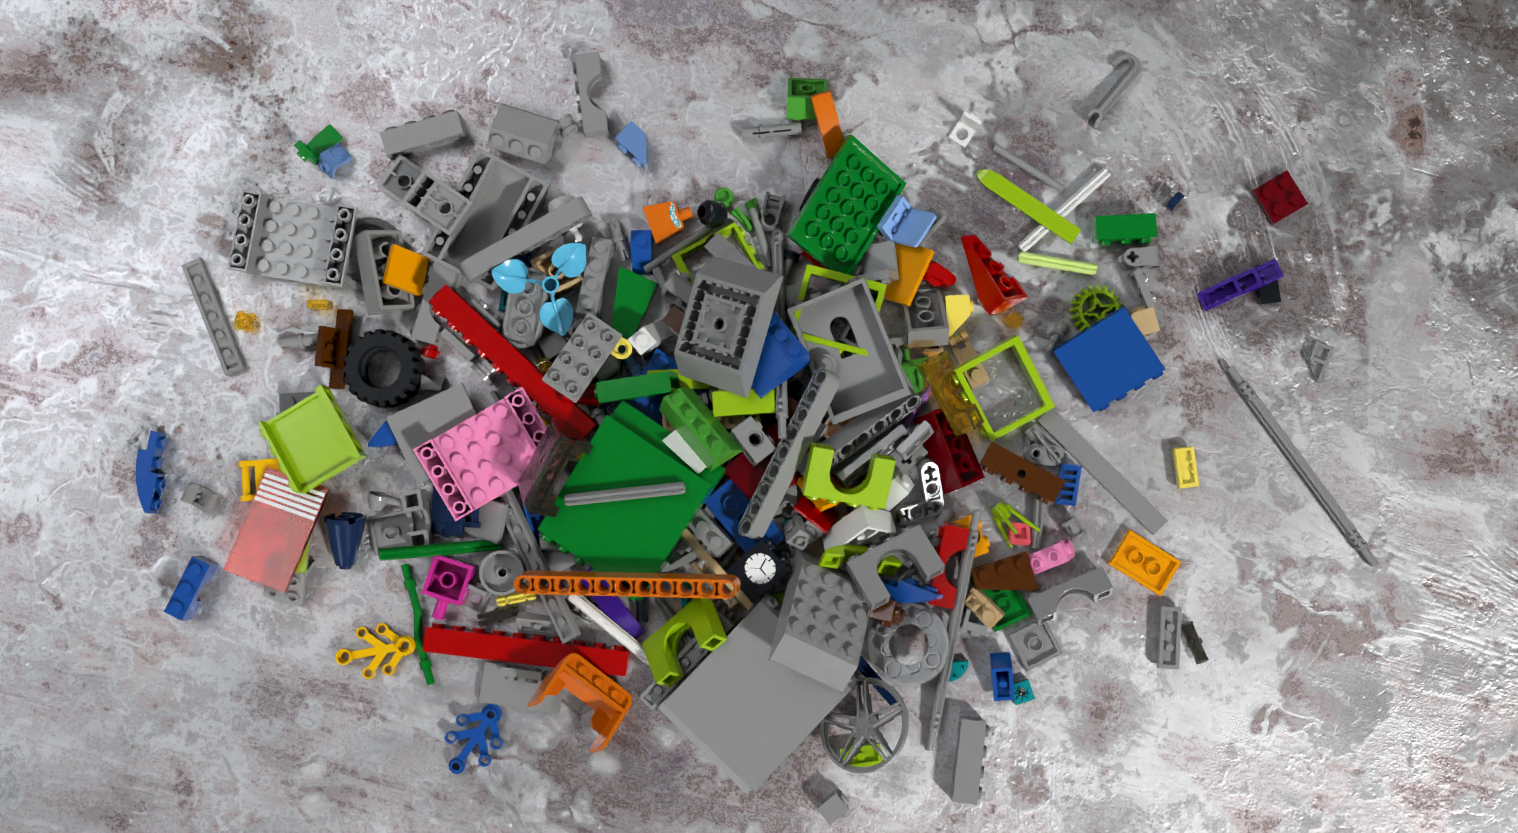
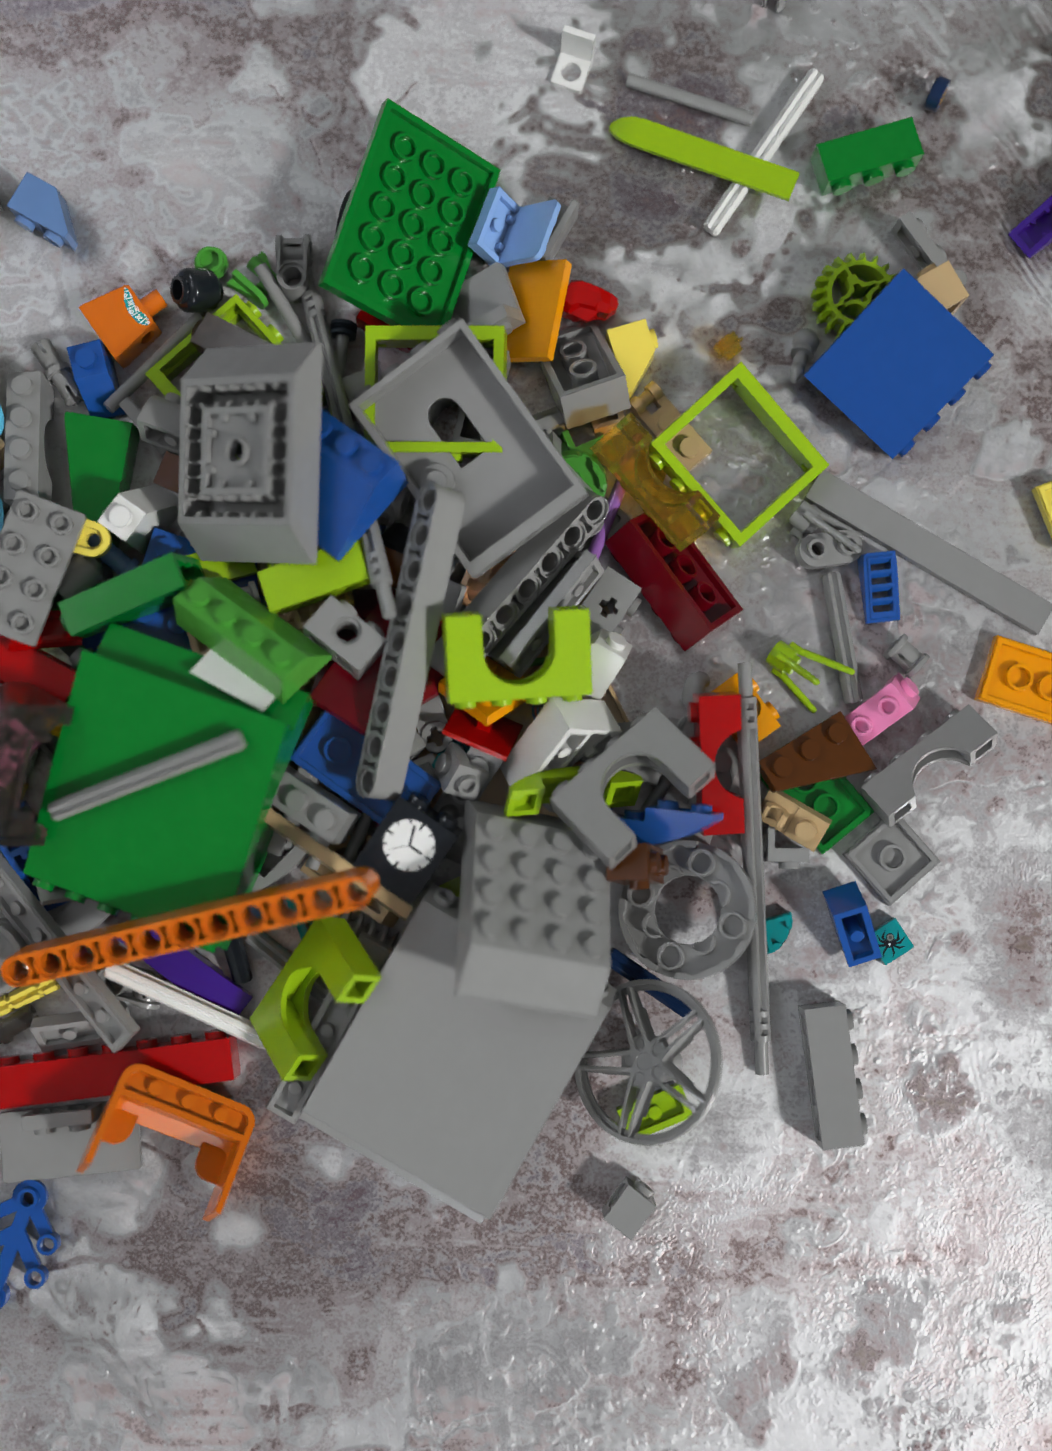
camera: 20 degrees left, 0 degrees up
light grey pin [741,122,802,140] -> none
bright green slope [787,78,828,121] -> none
orange slope [810,90,844,159] -> none
light grey beam [889,459,944,527] -> none
light grey plate [896,420,934,461] -> none
red wedge [961,235,1028,315] -> none
reddish brown brick [980,442,1066,505] -> none
coral plate [1008,522,1031,546] -> none
yellowish green axle [1018,251,1097,275] -> none
light grey piece [1118,246,1160,270] -> none

